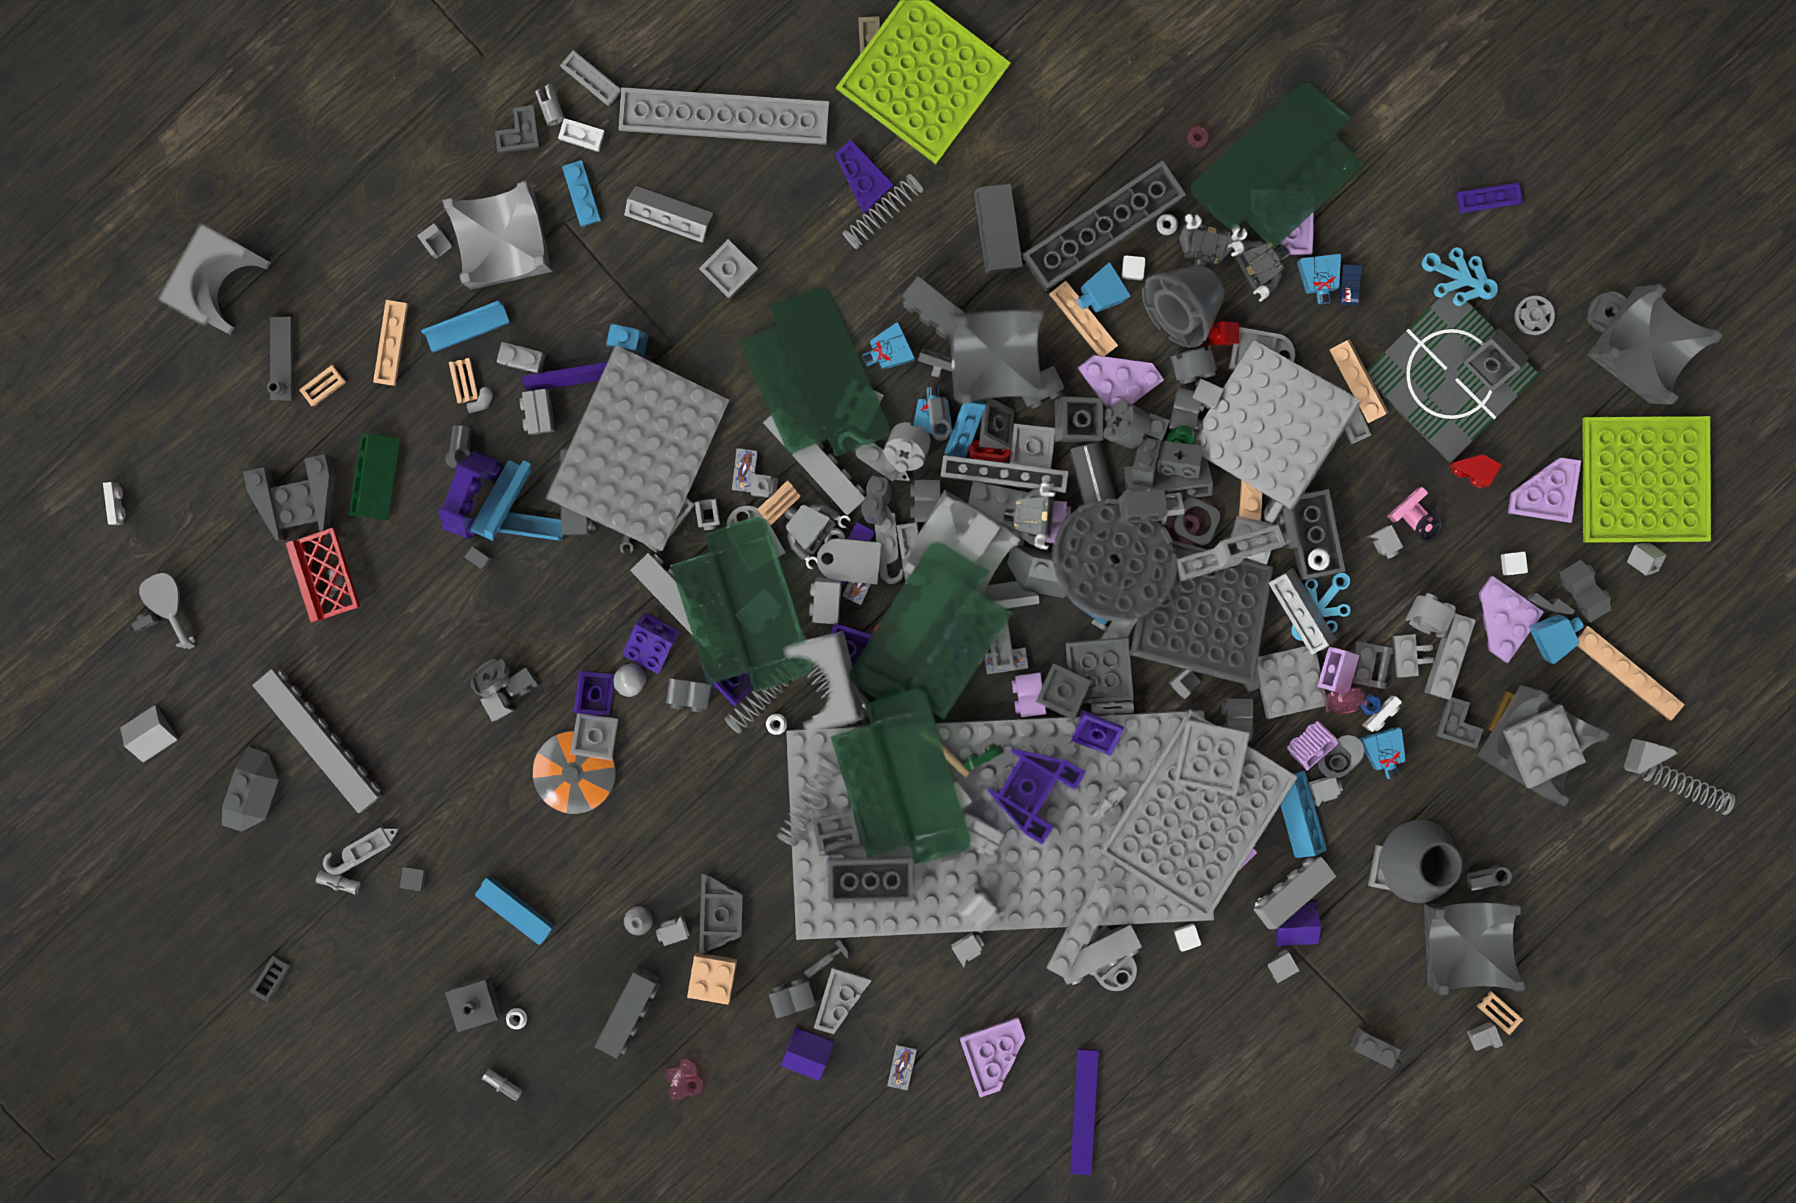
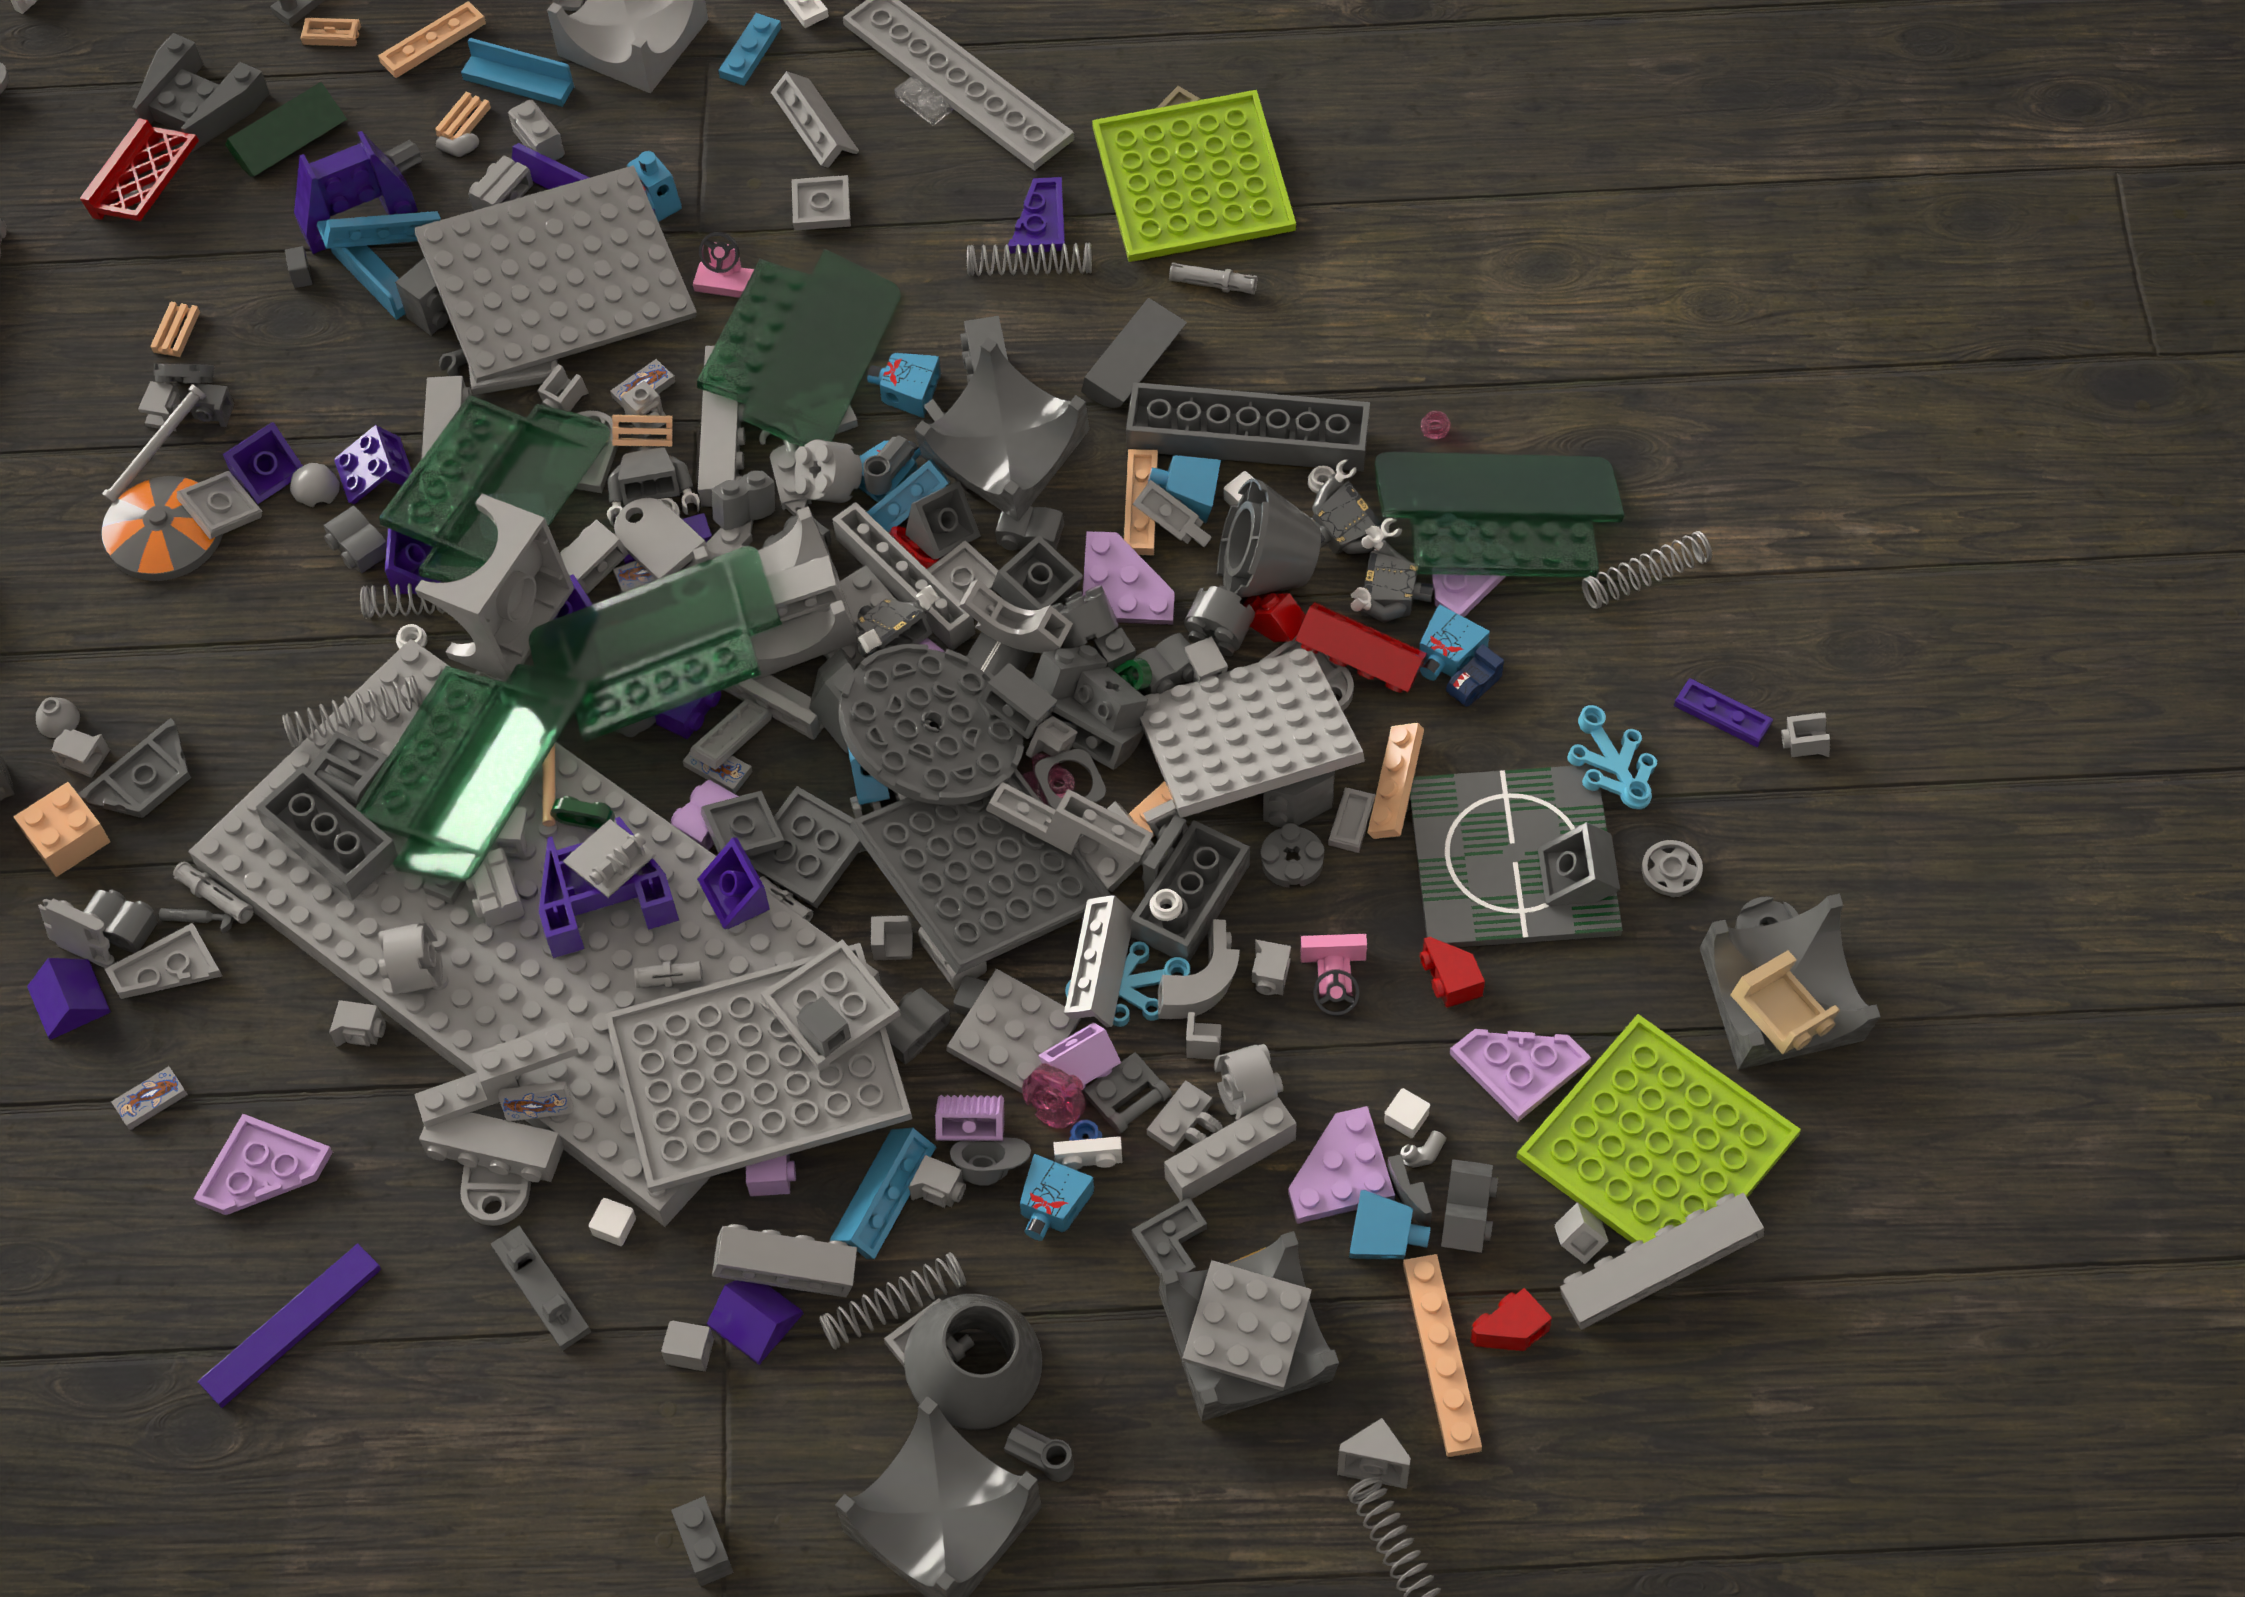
camera: 45 degrees right, 30 degrees down
none -> light grey plate [38,898,115,968]
none -> light grey bar [102,385,206,503]
none -> light nougat tile [150,302,200,357]
none -> light grey pin [173,861,254,924]
none -> dark grey hinge [491,1226,591,1351]
none -> light grey tile [498,1081,573,1121]
none -> light grey hinge [563,819,655,898]
none -> bright pink piece [693,232,757,299]
none -> dark grey brick [796,996,851,1058]
none -> light grey piece [819,1252,966,1349]
none -> clear plate [894,75,953,126]
none -> light grey arch [958,579,1073,653]
none -> light grey hinge [1132,480,1212,547]
none -> light grey arch [1158,919,1239,1019]
none -> light grey pin [1169,262,1258,295]
none -> light grey panel [1186,1012,1221,1059]
none -> dark grey plate [1261,823,1324,887]
none -> red brick [1295,602,1427,693]
none -> light grey arm [1400,1131,1446,1168]
none -> red slope [1470,1288,1552,1351]
none -> light grey brick [1560,1192,1764,1330]
none -> light grey piece [1582,531,1712,609]
none -> tan panel [1731,950,1840,1054]
none -> light grey window [1781,712,1830,757]

